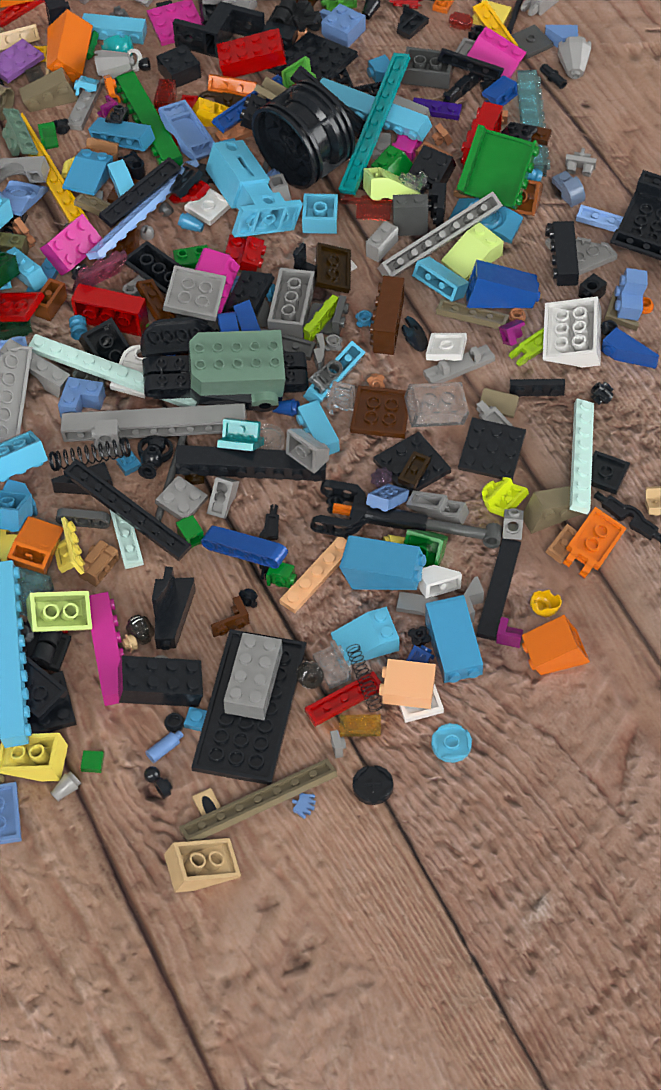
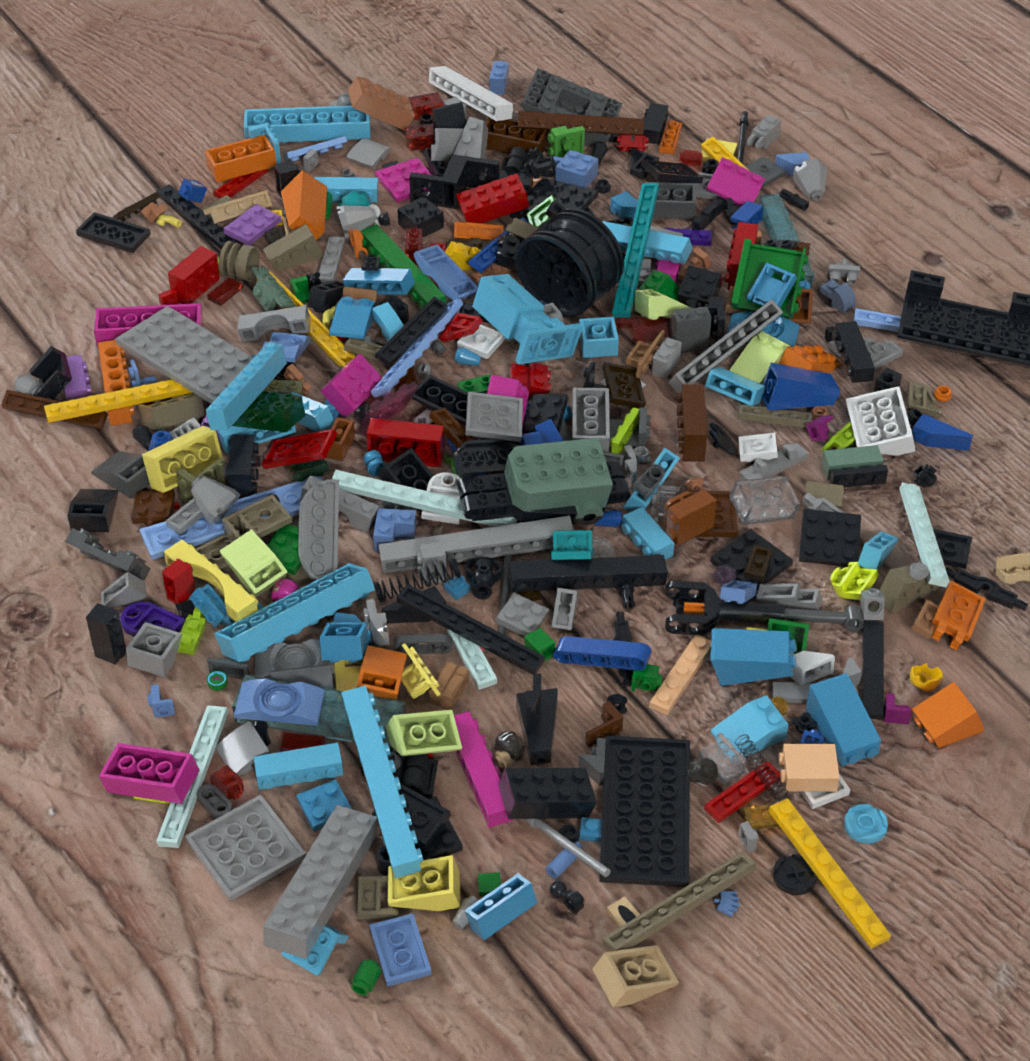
camera: 10 degrees left, 10 degrees down
medium azure bracket [74,75,100,96] -> none
magenta panel [97,95,118,118] -> none
black wing [169,162,203,199] -> none
light grey brick [223,633,283,720] -> none
light grey slope [286,429,330,473] -> none
dark azure plate [355,310,374,327] -> none
clear bracket [399,171,427,191] -> none
black slope [437,48,504,80] -> none
medium blue brick [614,268,648,321] -> none
none -> black slope [308,280,345,313]
none -> light grey slope [363,599,389,647]
none -> dark azure brick [465,873,538,940]
none -> light grey bar [525,819,611,877]
none -> dark grey slope [579,738,606,785]
none -> black plate [595,179,611,194]
none -> black pin [619,583,636,609]
none -> medium nougat bracket [625,330,666,378]
none -> black plate [641,160,703,184]
none -> dark orange brick [663,489,716,546]
none -> dark azure container [747,263,797,308]
none -> yellow plate [768,798,891,949]
none -> clear yellow plate [771,697,788,716]
none -> orange slope [779,345,842,373]
none -> sand green brick [822,445,884,479]
none -> medium azure slope [858,531,899,570]
none -> light grey plate [909,563,929,581]

